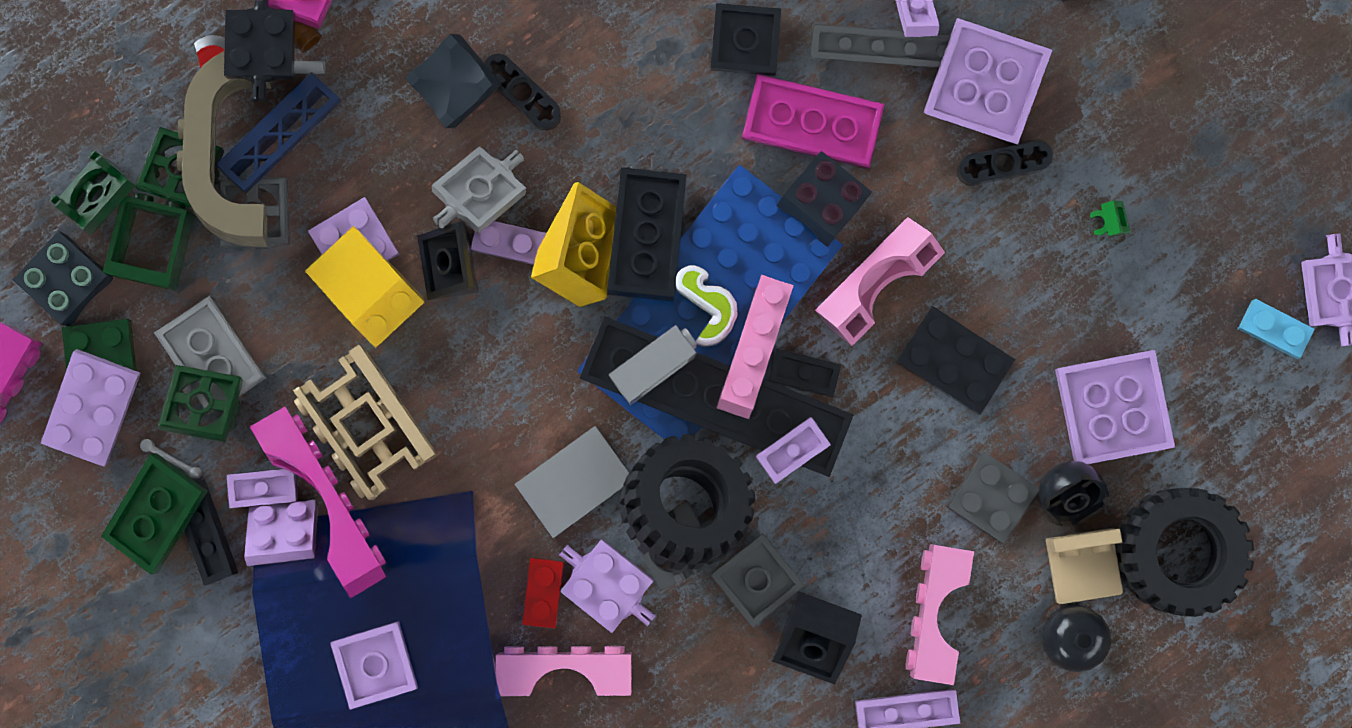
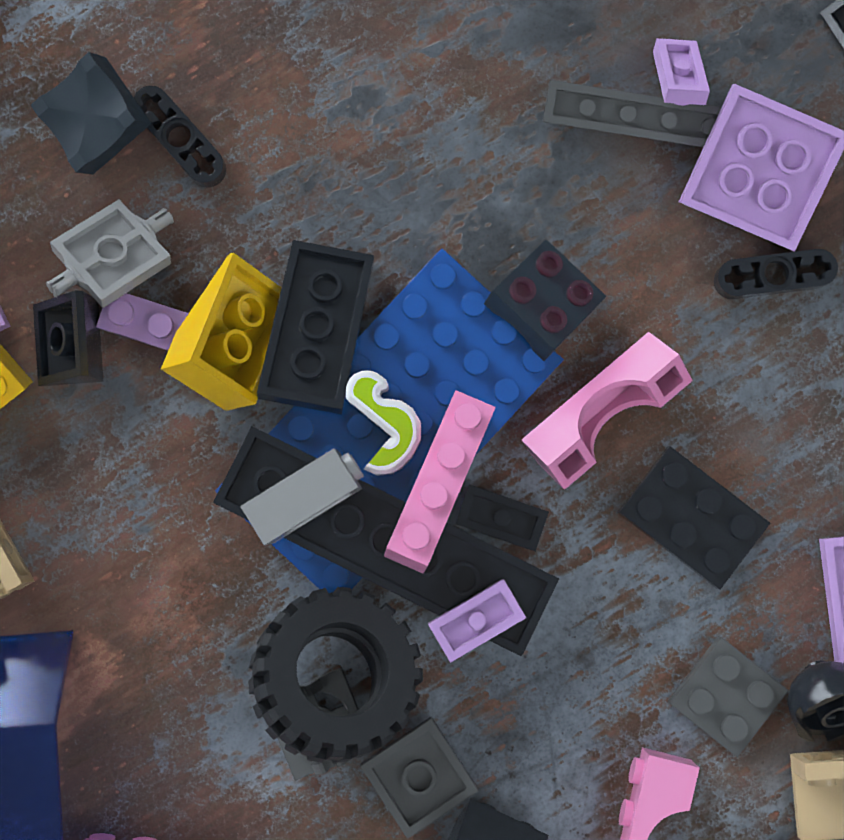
camera: 15 degrees right, 0 degrees up
light grey tile [514,426,629,538] -> none
red plate [522,558,564,629] -> none
lavender plate [559,538,656,633] -> none
black plate [710,3,781,76] -> none
dark pink tile [742,74,885,169] -> none

